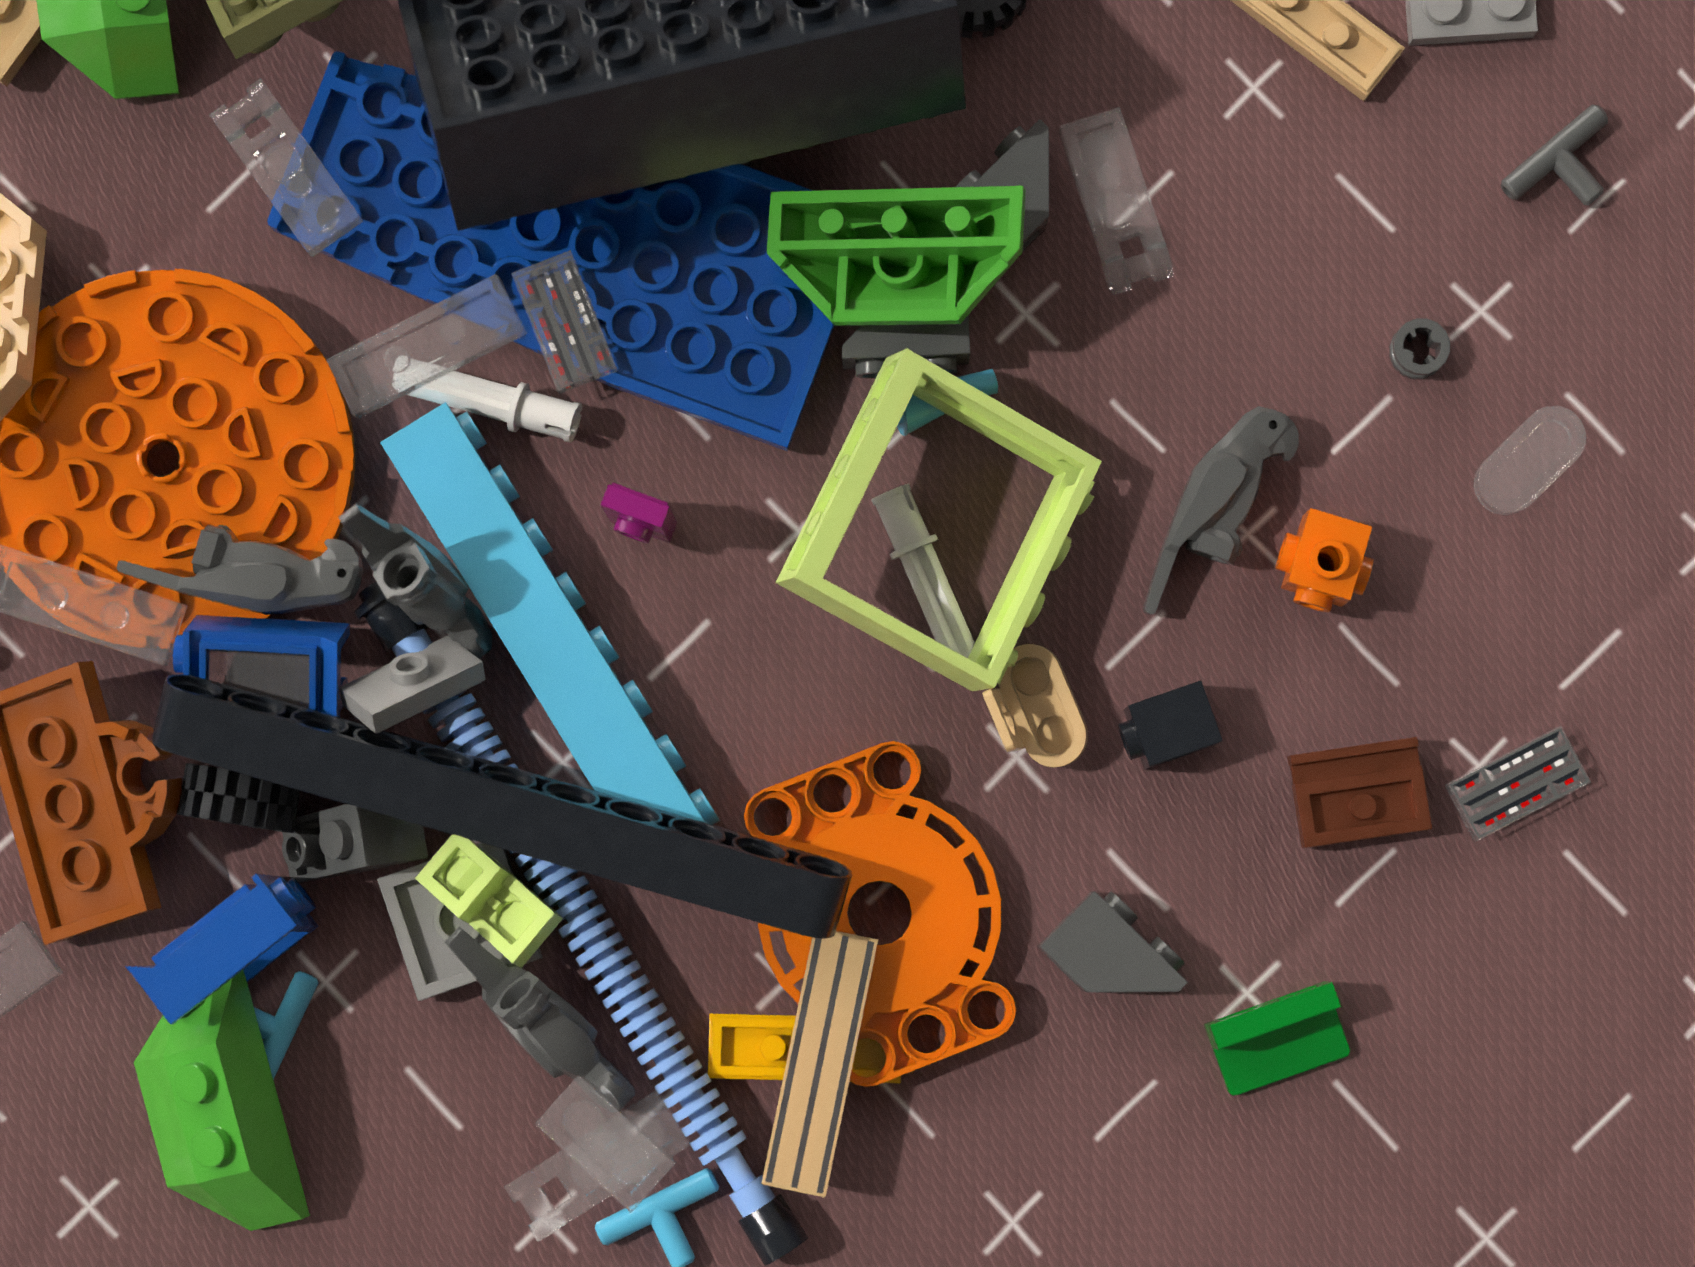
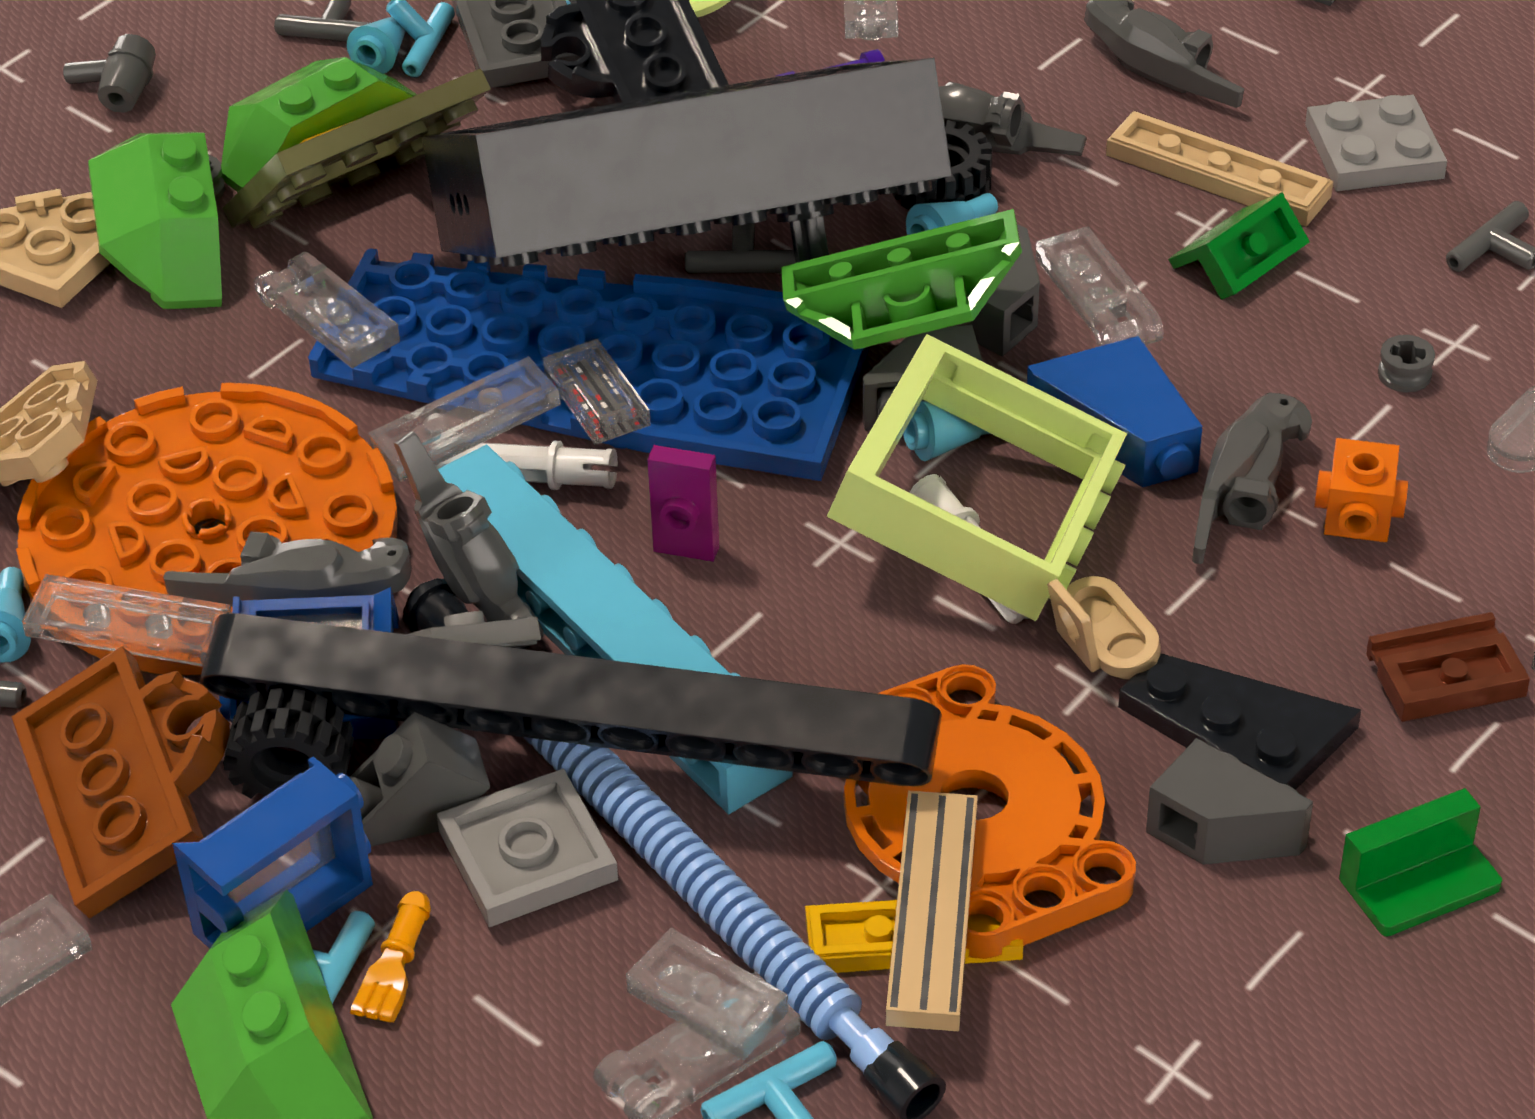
camera: 10 degrees left, 40 degrees down
yellowish green slope [415,834,563,968] -> none
dark grey animal [444,926,635,1112] -> none
black brick [1118,680,1223,770] -> none
none -> light orange piece [350,891,431,1023]
none -> medium azure cone [906,193,998,235]
none -> blue slope [1027,336,1203,488]
none -> black wing [1118,653,1361,790]
none -> green panel [1168,192,1310,300]

